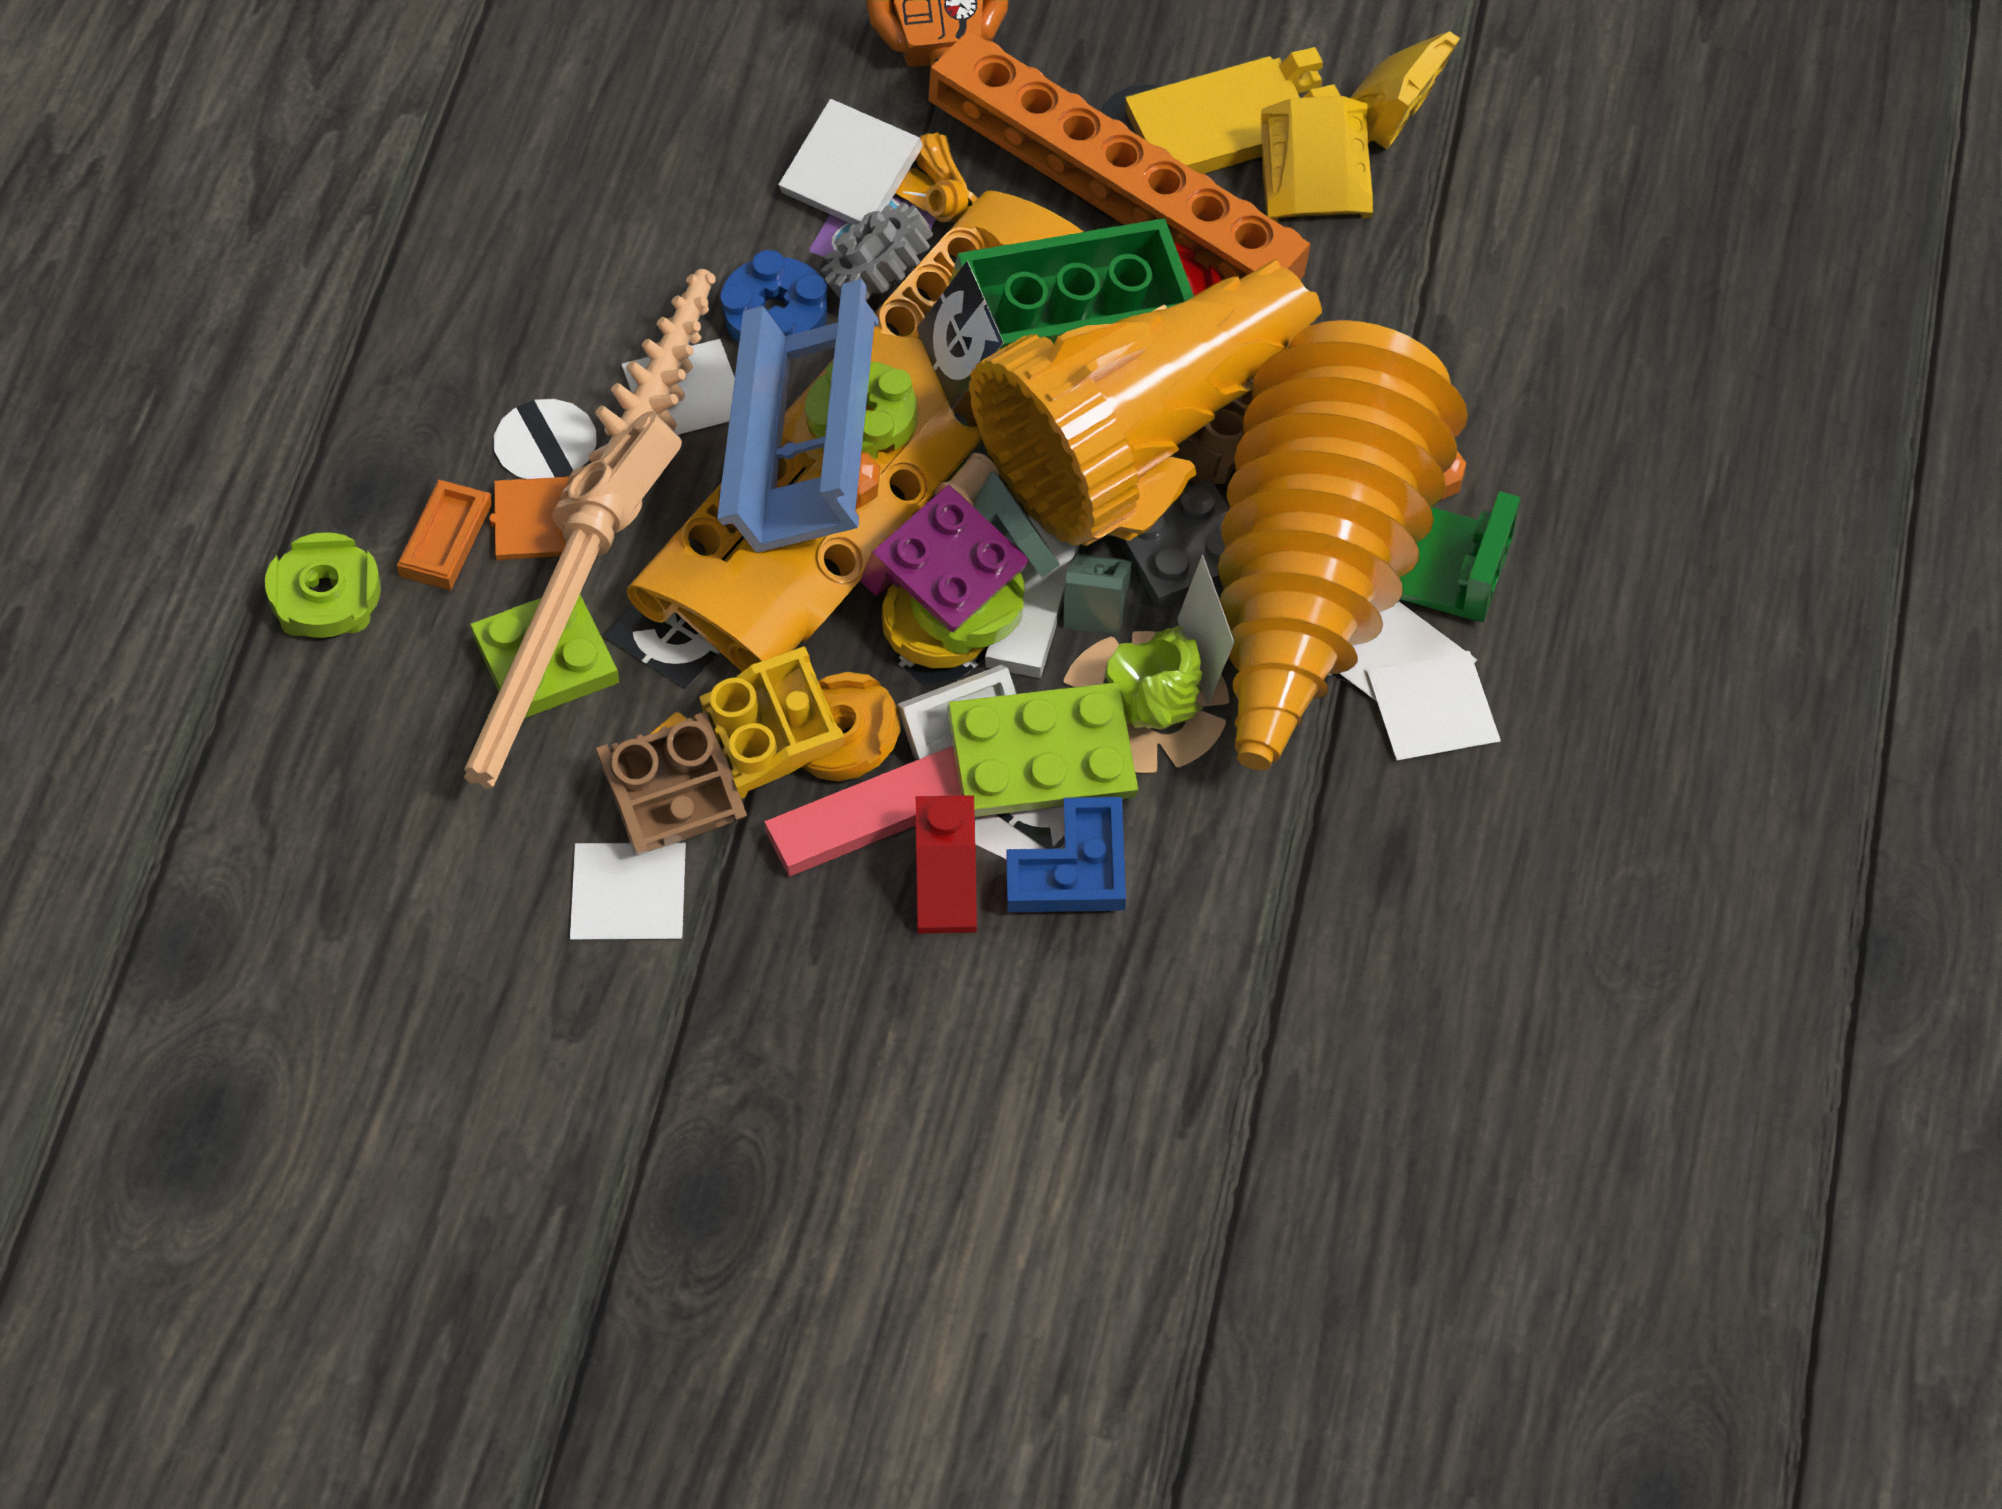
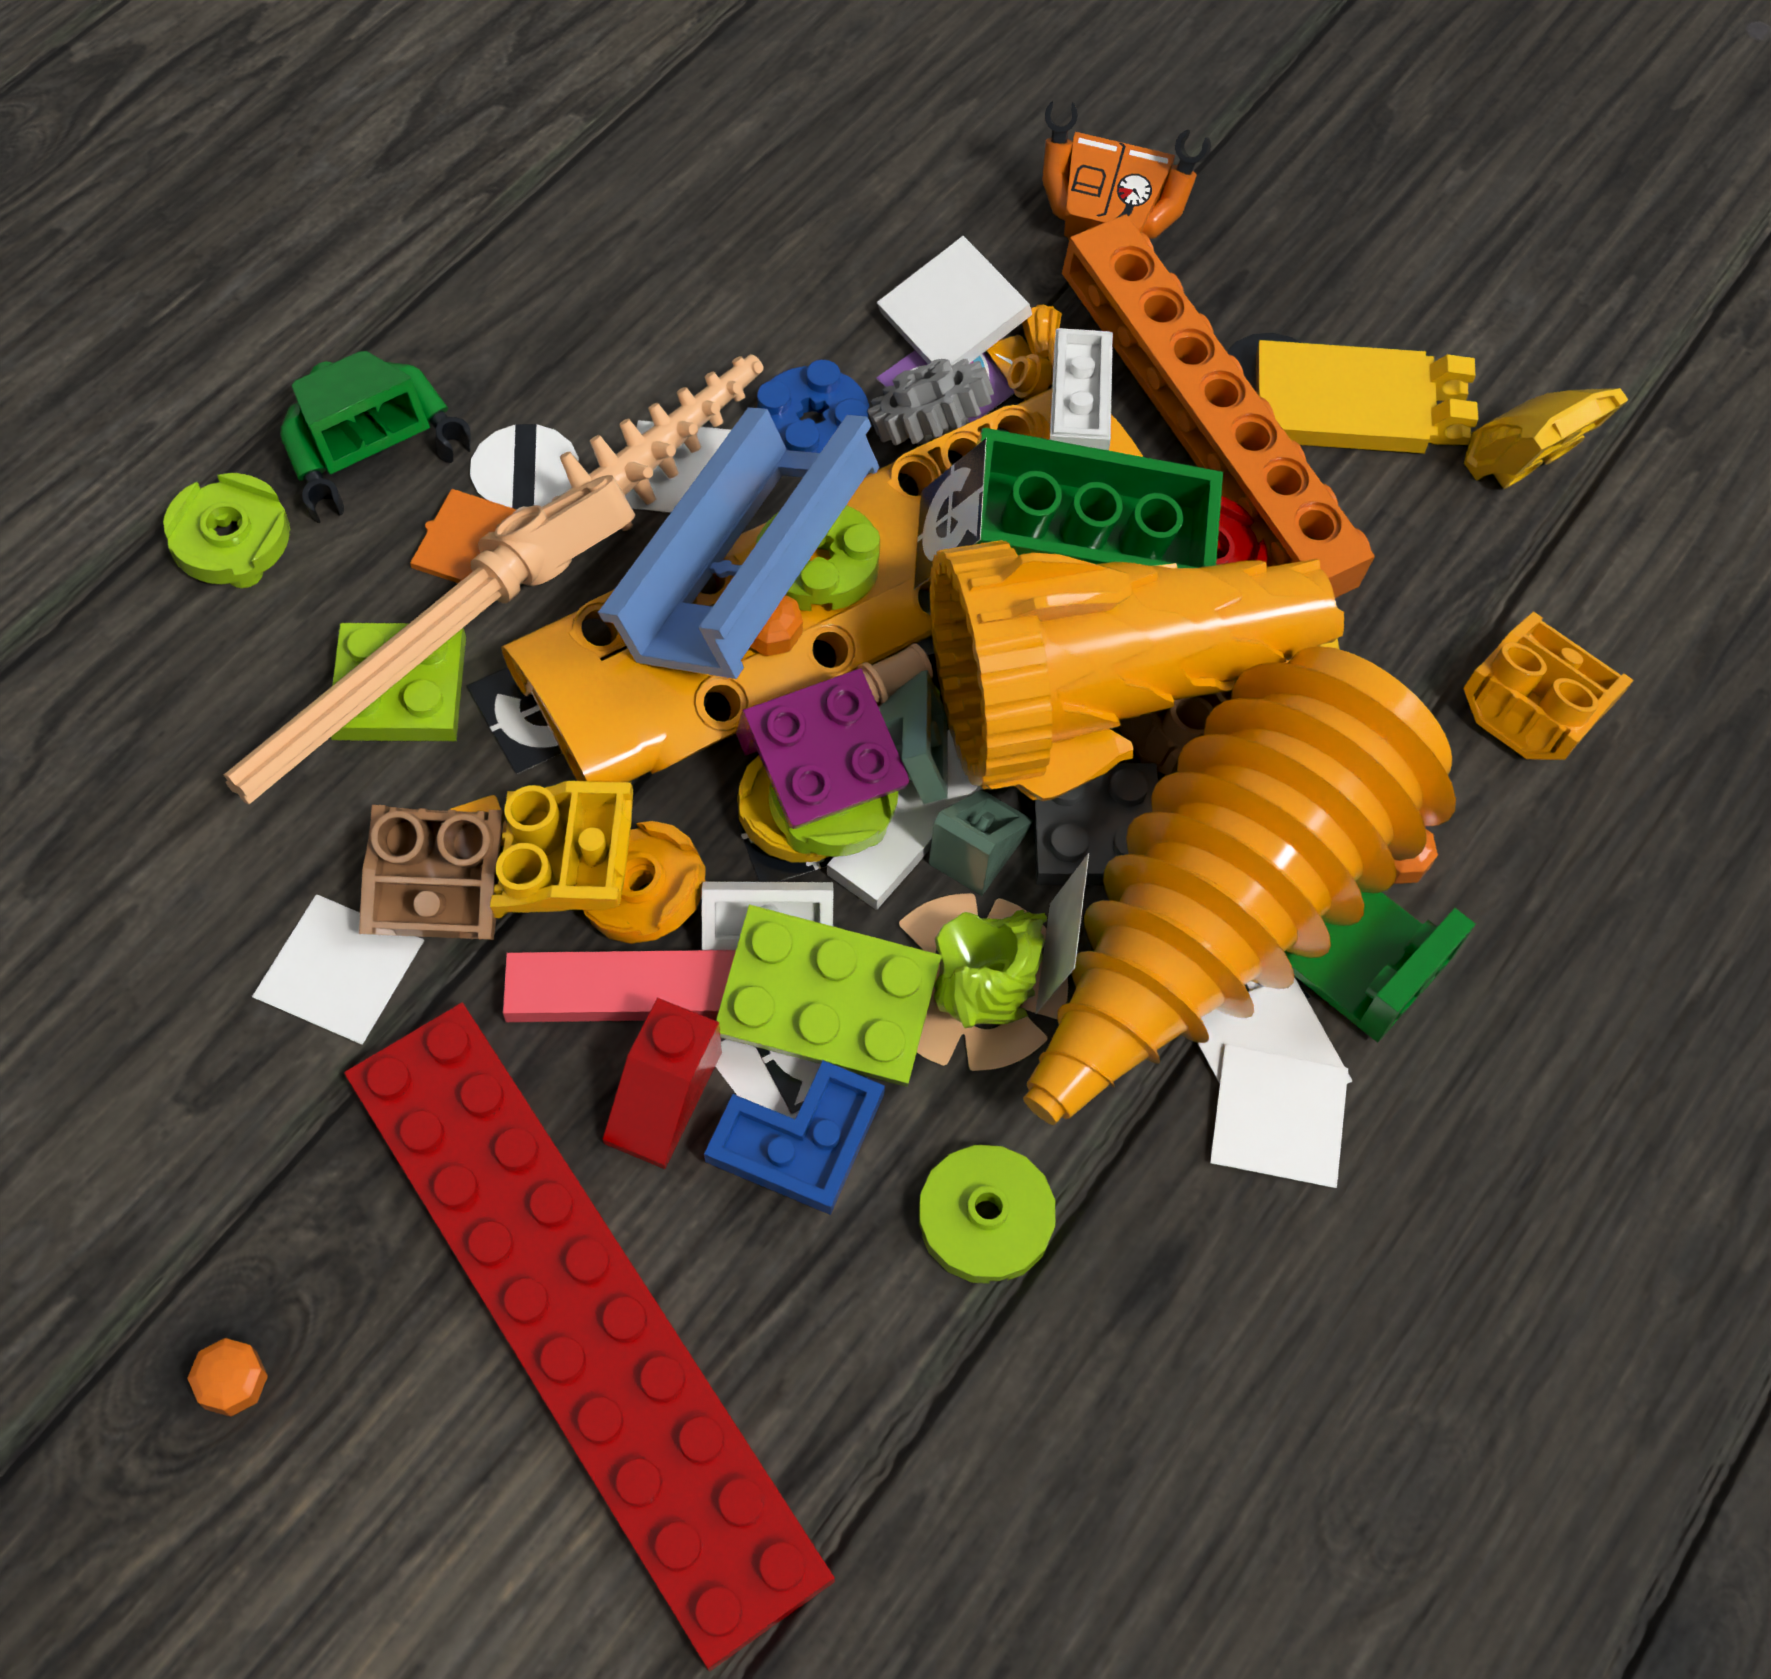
camera: 20 degrees right, 5 degrees up
orange tile [397,480,492,591] -> none
yellow slope [1260,96,1373,222] -> none
none -> orange tile [187,1338,268,1417]
none -> green torso [280,351,471,523]
none -> red plate [344,1002,835,1672]
none -> lime plate [919,1145,1055,1284]
none -> white tile [1049,328,1113,451]
none -> light orange slope [1463,611,1634,760]

